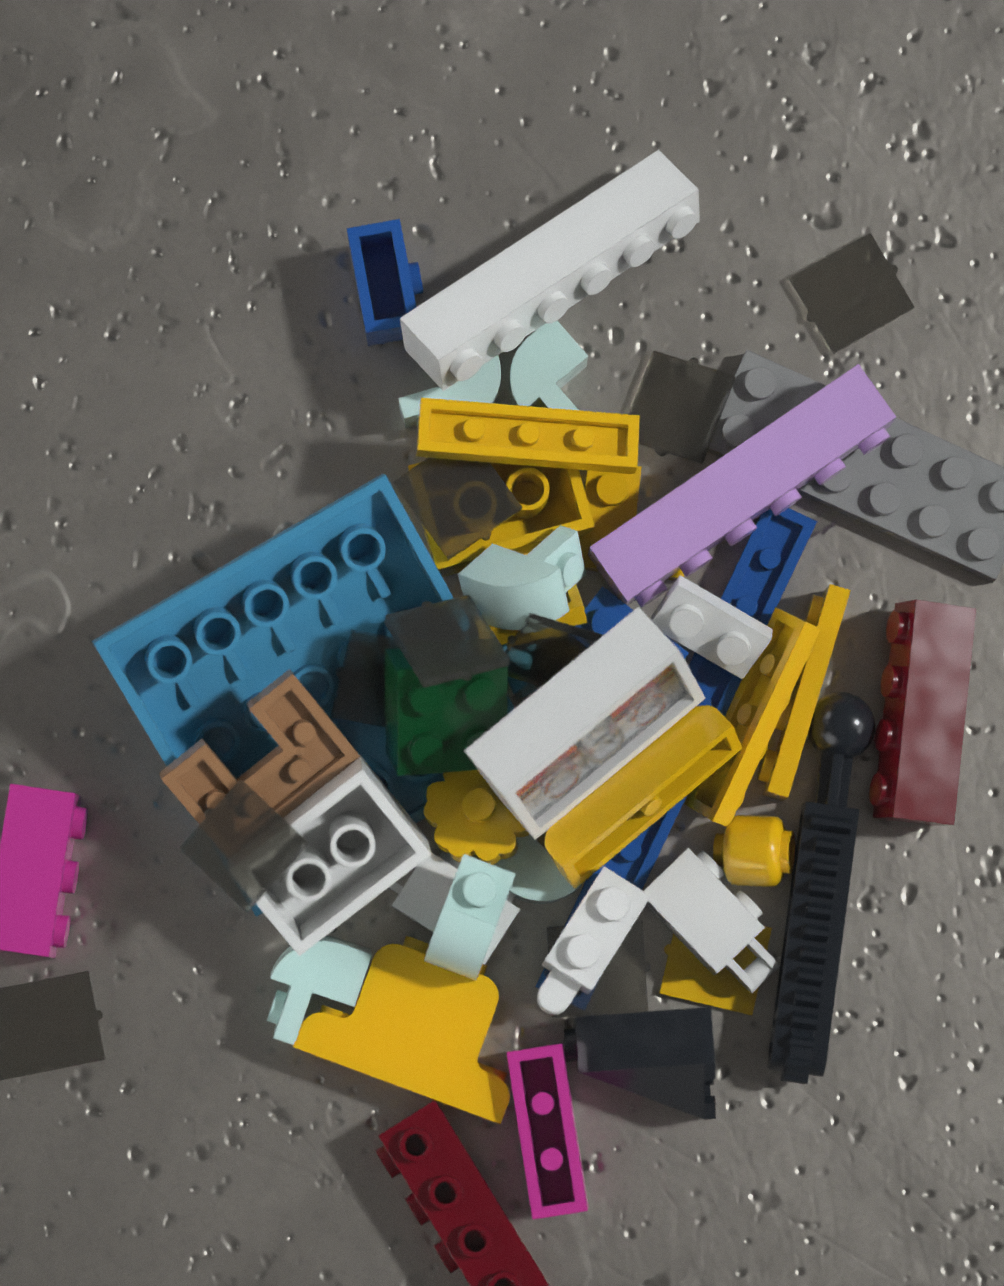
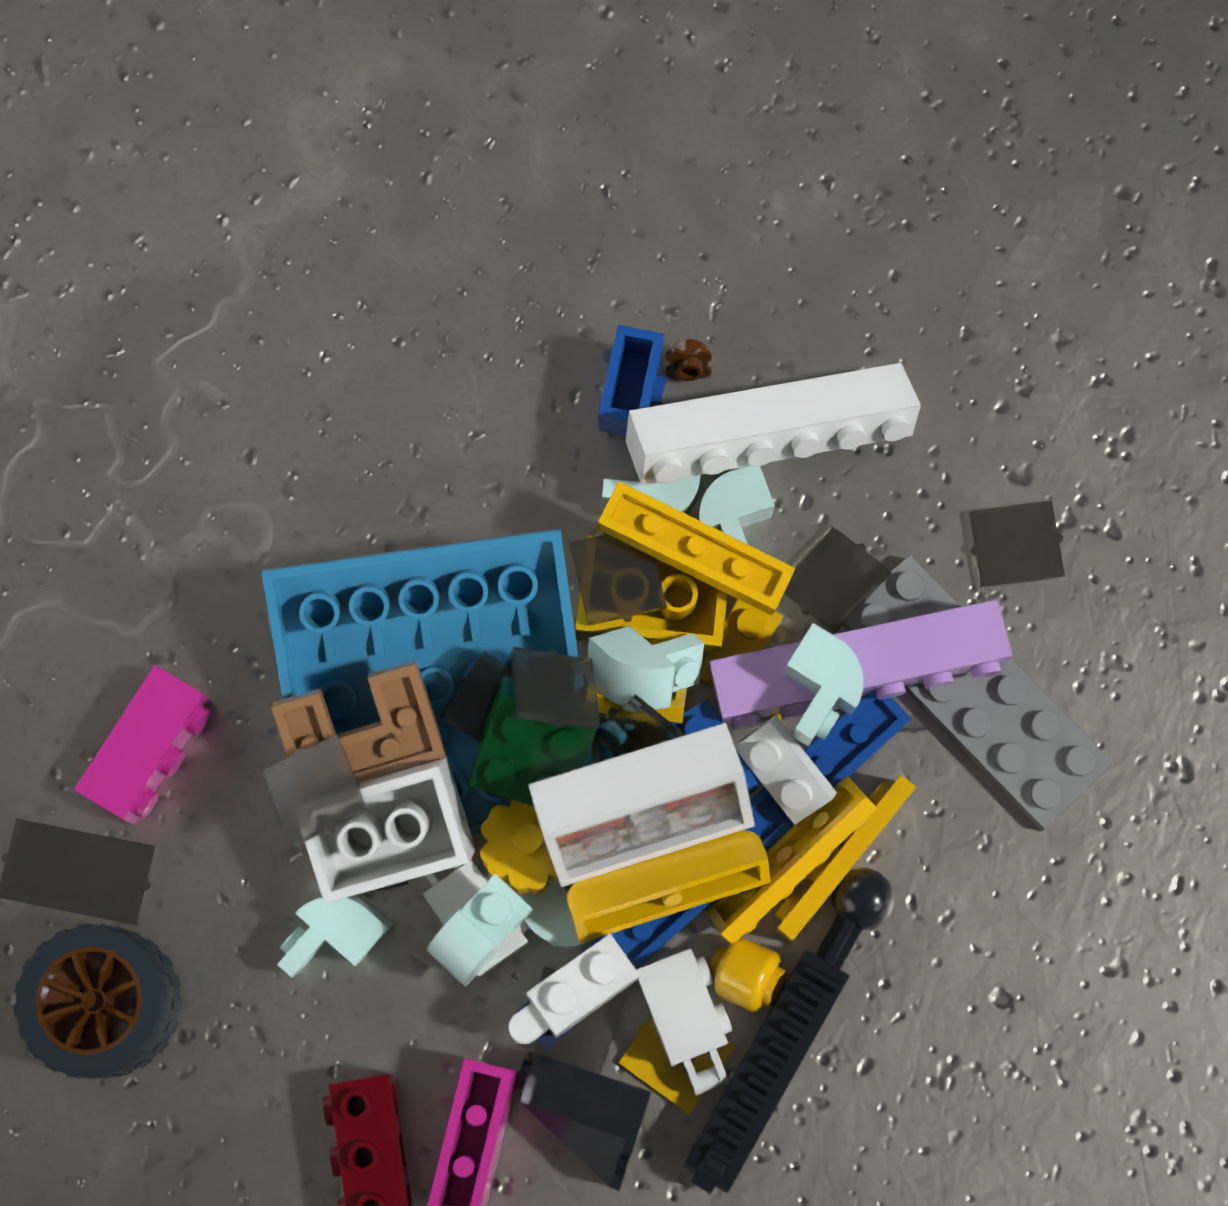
camera: 30 degrees right, 5 degrees down
yellow brick [293,936,510,1124] -> none
dark red brick [869,599,977,826] -> none
none -> wheel [13,924,182,1079]
none -> reddish brown plate [665,339,712,381]
none -> light aqua brick [783,623,864,747]

